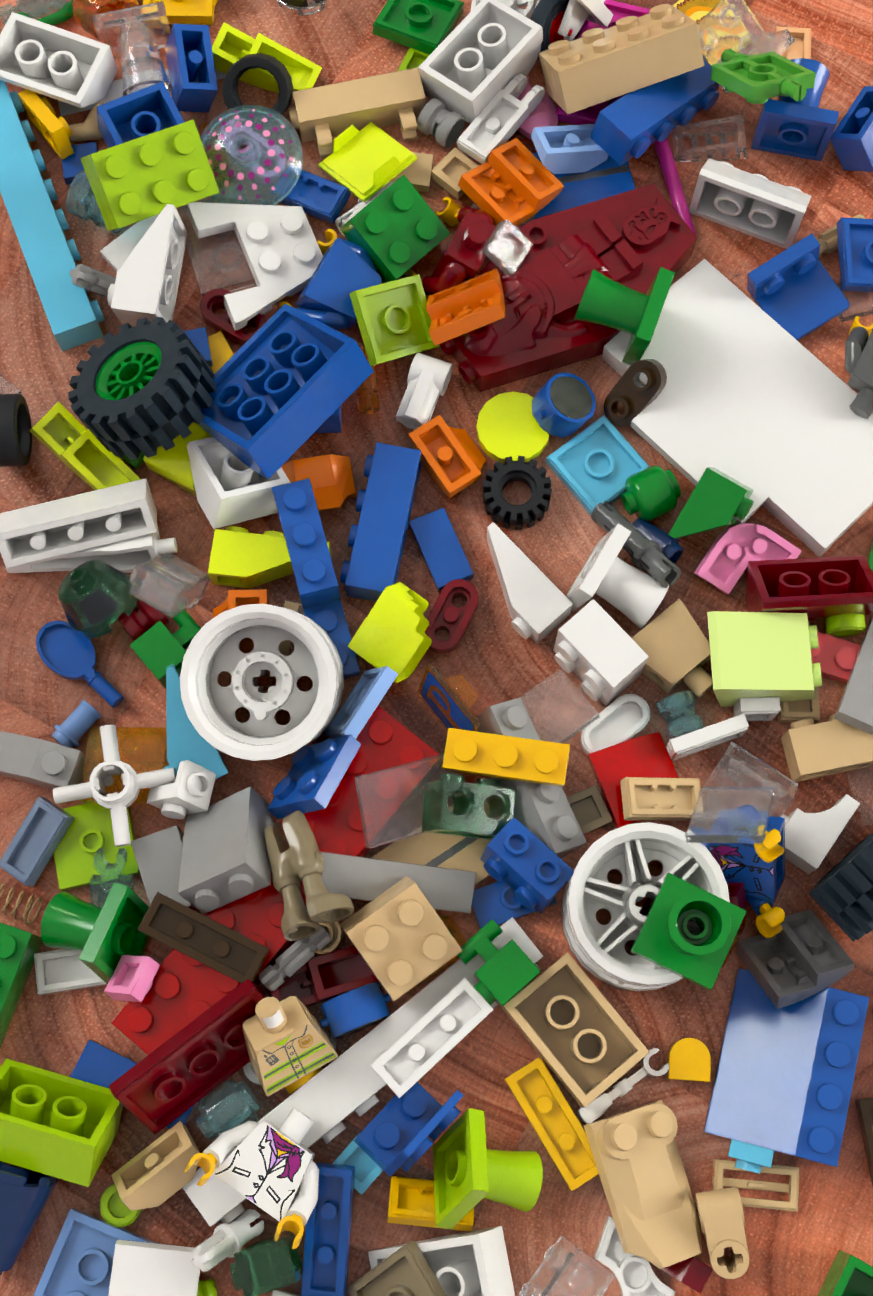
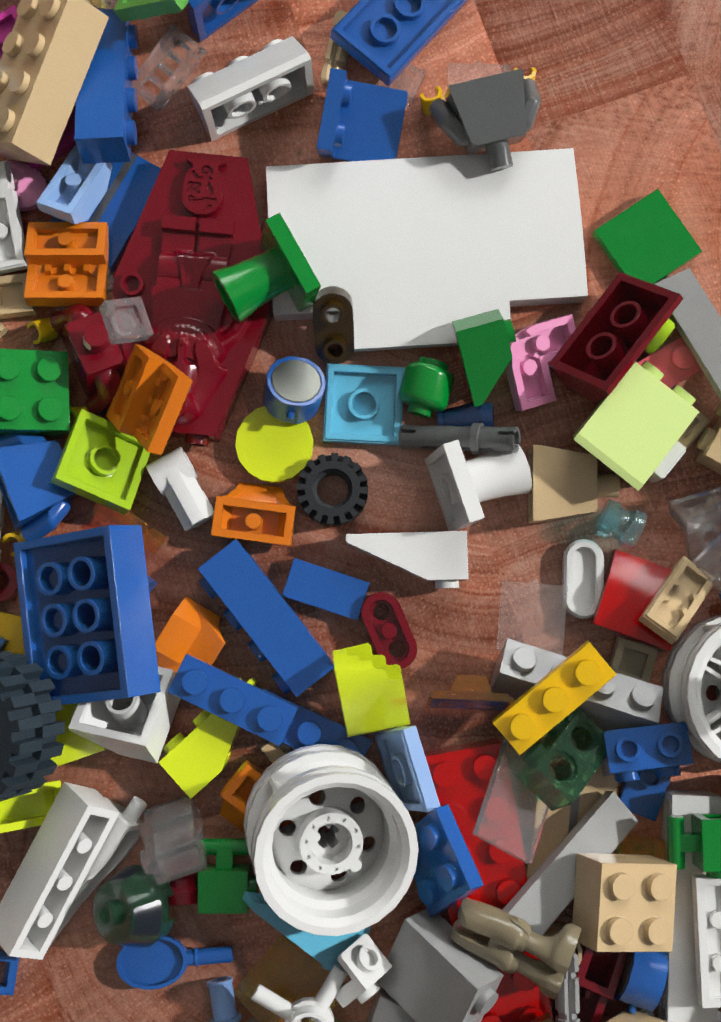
camera: 50 degrees left, 10 degrees up
white brick [553,599,649,706] -> none
dark pink bar [654,138,696,235] -> none
white tile [666,714,749,761] -> none

